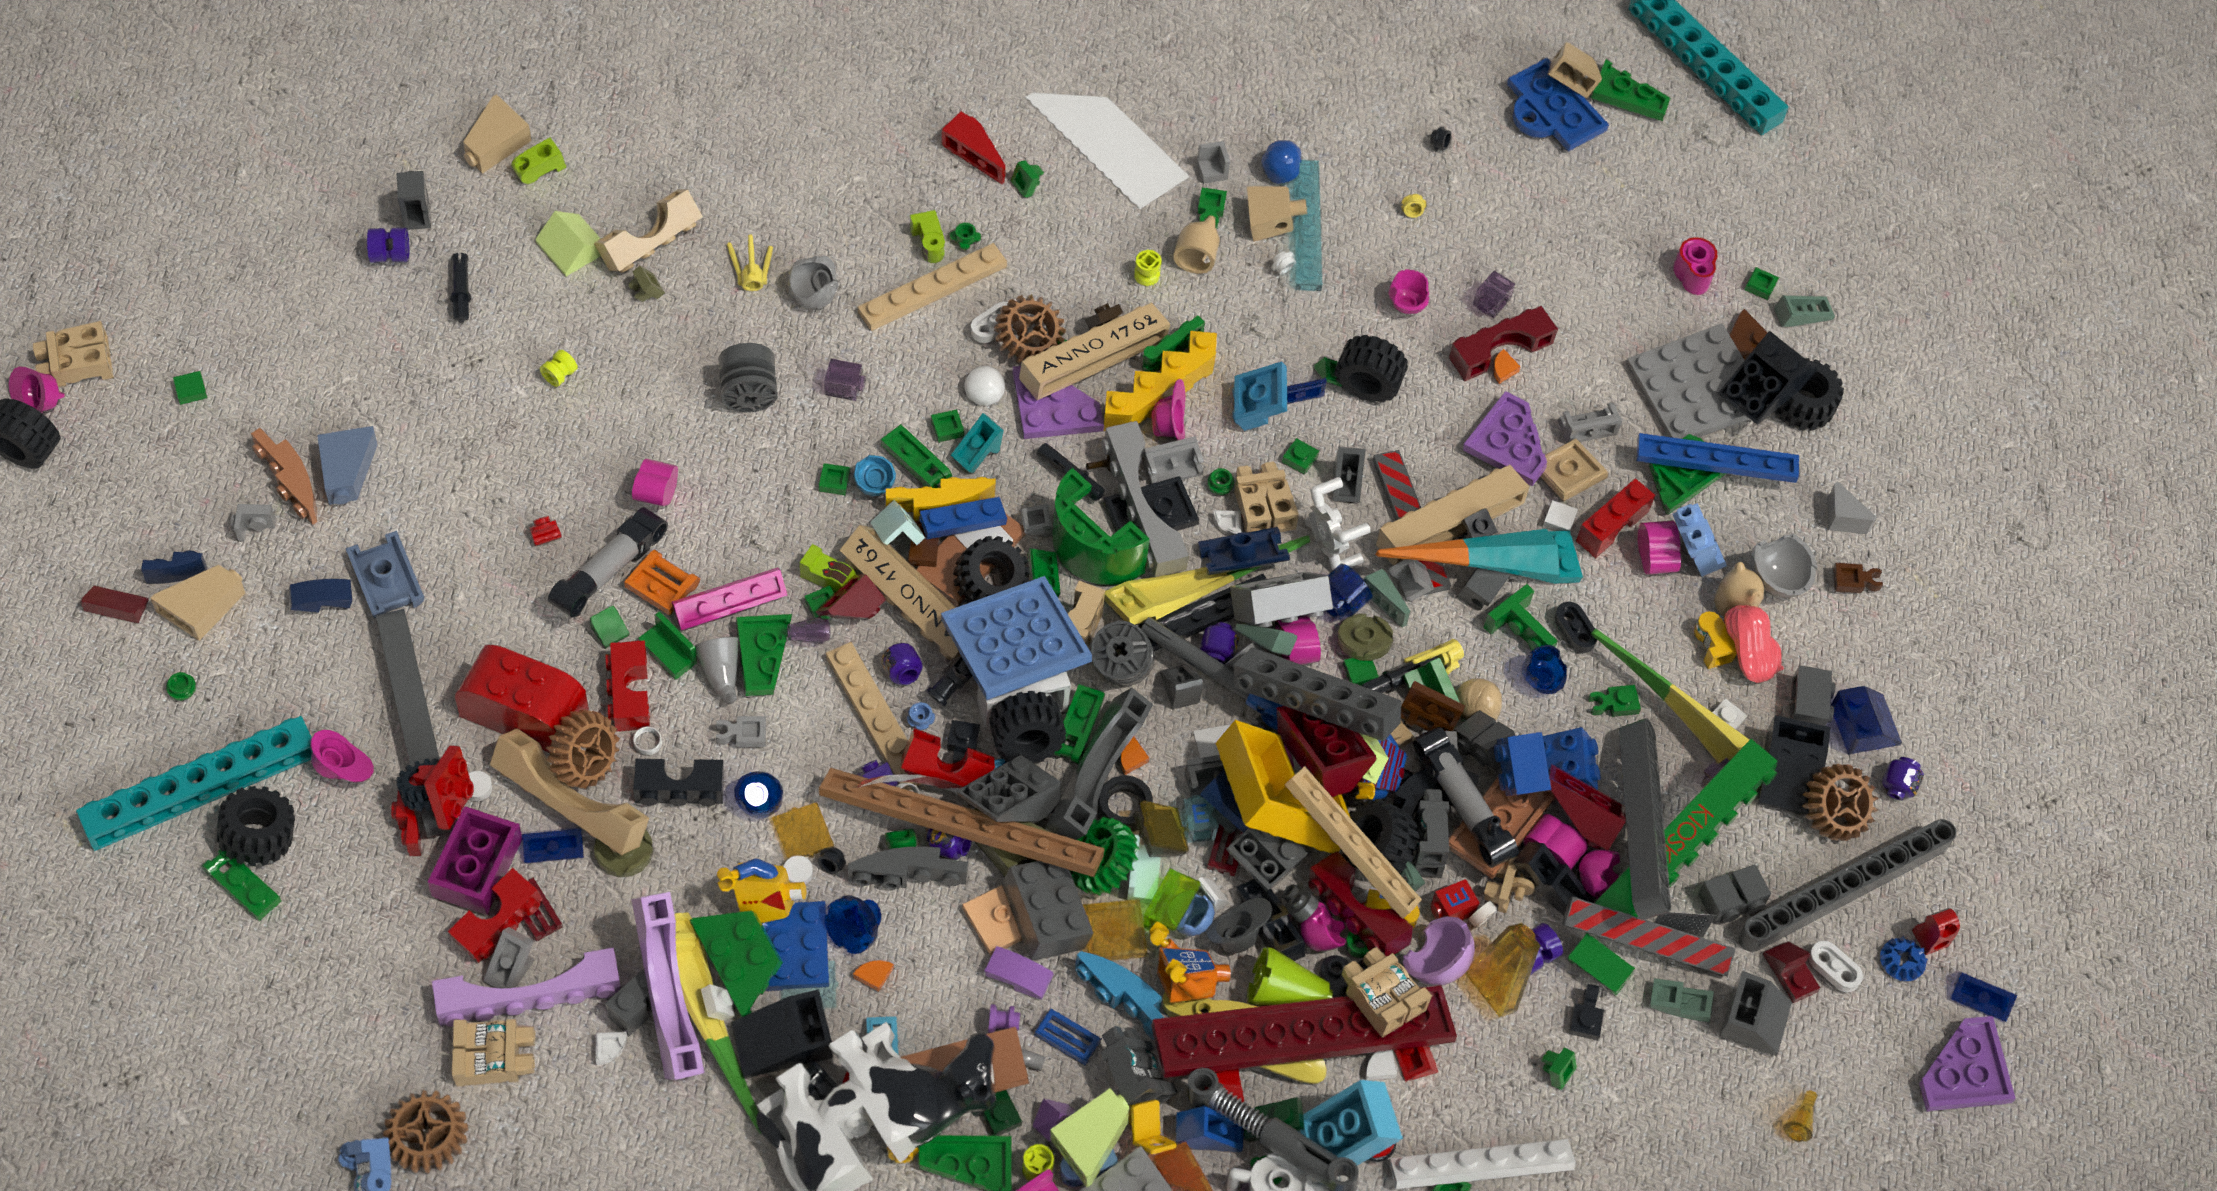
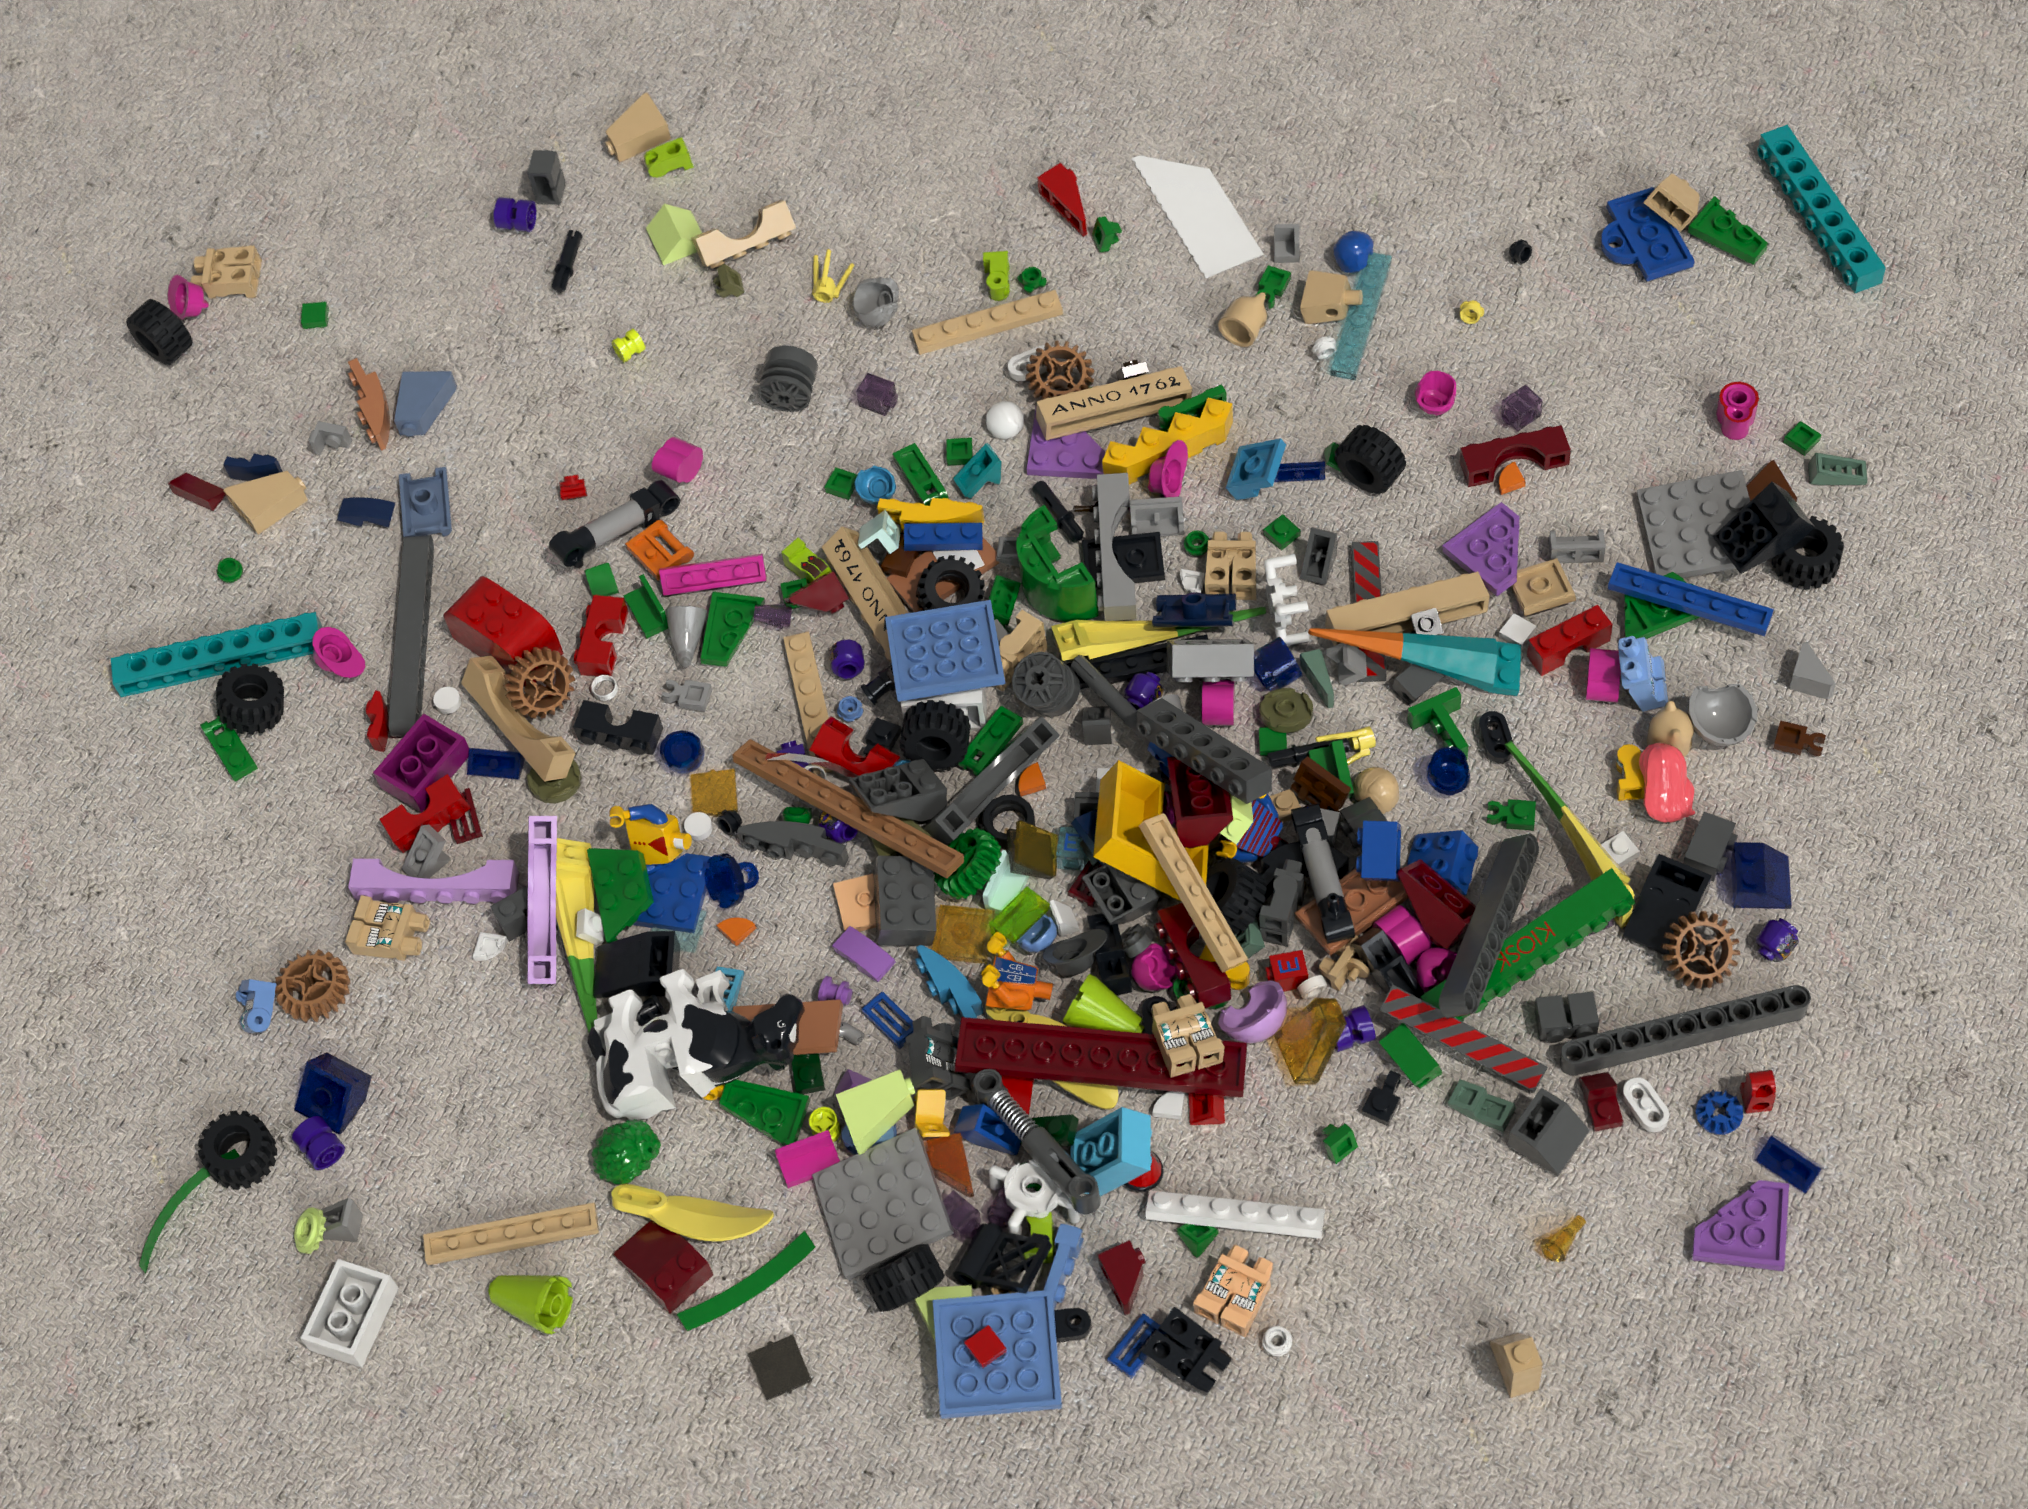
camera: 30 degrees right, 0 degrees up
red plate [396,745,474,830] -> none
neon yellow wheel [1134,250,1162,286] -> none
sand green slope [1235,624,1297,656] -> none
sticker [1654,912,1716,937] -> none

